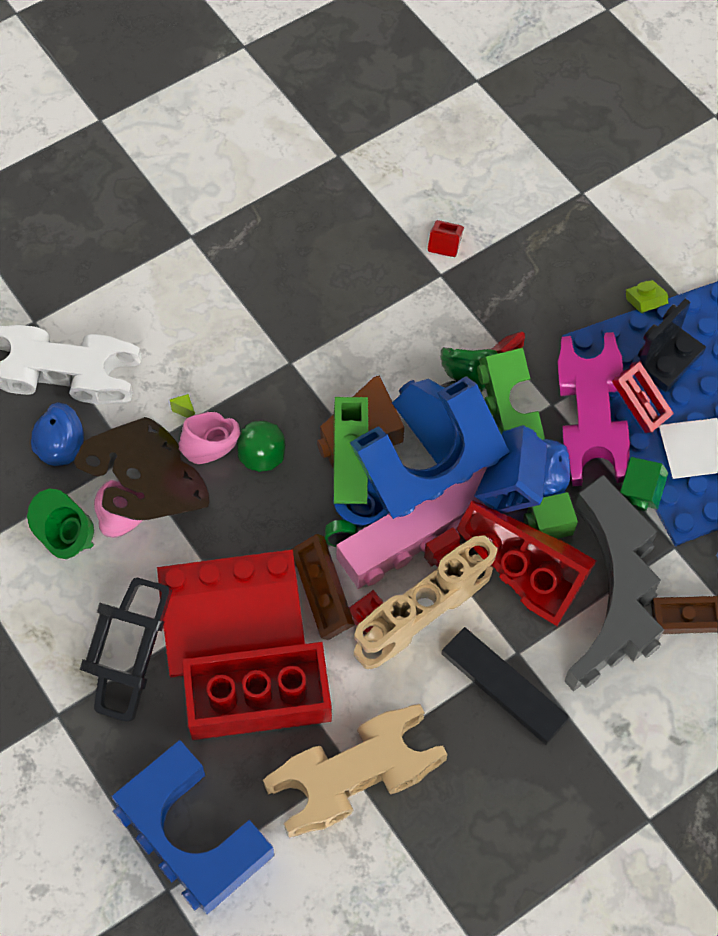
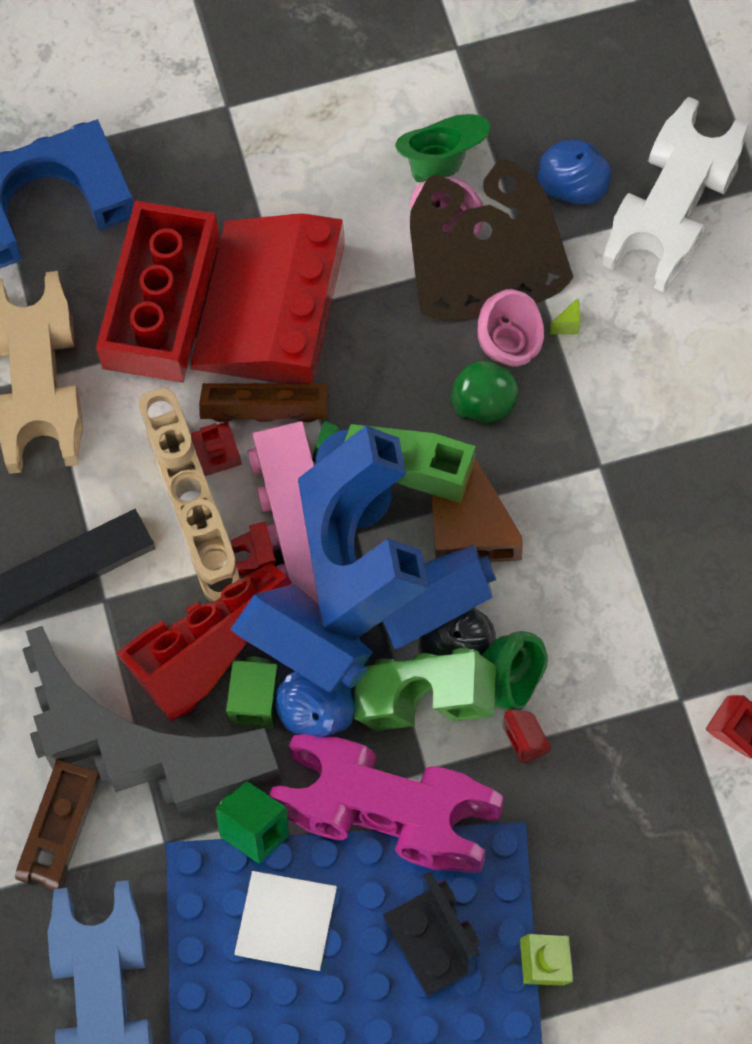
camera: 115 degrees right, 5 degrees up
black bar [80,578,172,721] -> none
tile [611,361,674,433] -> none

